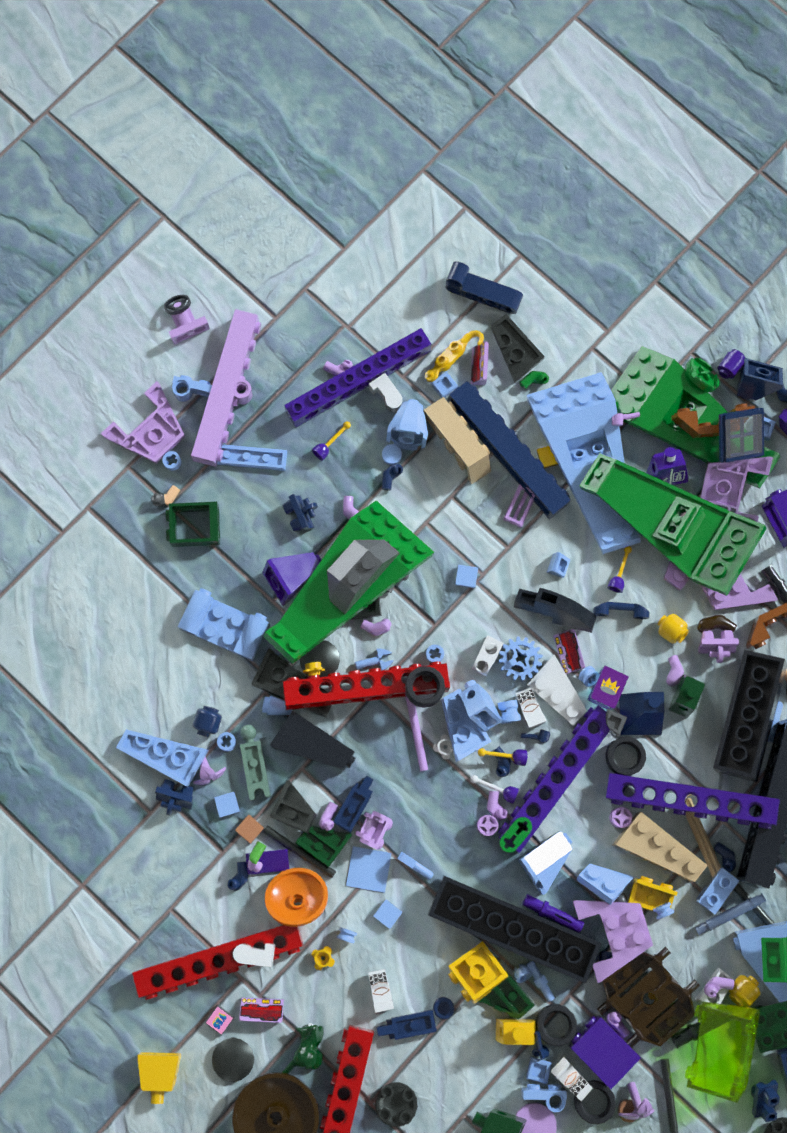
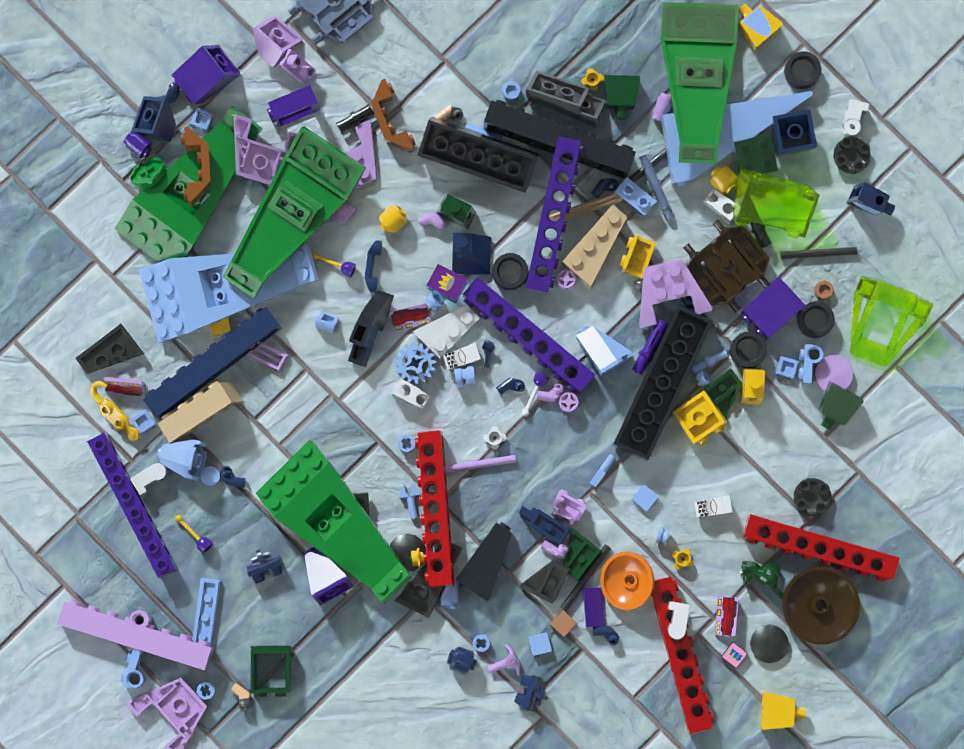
camera: 85 degrees left, 5 degrees up
light blue wing [116,730,209,787] -> none
lavender piece [164,295,210,345] -> none
light blue piece [178,588,270,661] -> none
sand green plate [240,725,271,801] -> none
bright green arm [247,841,267,873] -> none
lavender arm [323,360,353,376] -> none
dark grey wedge [327,540,400,614] -> none
lavender arm [343,496,359,520] -> none
light blue sticker [346,846,392,893] -> none
lavender arm [360,619,391,636] -> none
dark blue hinge [376,1009,437,1040] -> none
black tyre [405,666,445,708] -> none
dark blue tile [433,997,454,1019] -> none
light blue wing [441,689,492,762] -> none
dark blue beam [445,261,523,314] -> none
light blue tile [455,565,478,588] -> none
light blue torso [460,680,502,732] -> none
hinge [478,748,528,766] -> none
green beam [499,817,532,853] -> none
green arm [519,371,549,389] -> none
dark blue hand [532,1031,549,1060] -> none
white leg [551,1057,593,1101] -> none
light blue wing [577,864,634,905] -> none
dark grey tile [605,709,627,737] -> none
lavender arm [607,1011,630,1039] -> none
lavender hand [612,412,640,426] -> none
lavender plant [619,1082,654,1120] -> none
dark purple torso [646,447,689,485] -> none
light blue bush [653,902,674,919] -> none
dark brown arm [697,615,737,633] -> none
lavender hips [698,630,739,663] -> none
lavender arm [704,977,734,998] -> none
clear piece [719,408,764,463] -> none
dark blue hips [751,1080,780,1122] -> none

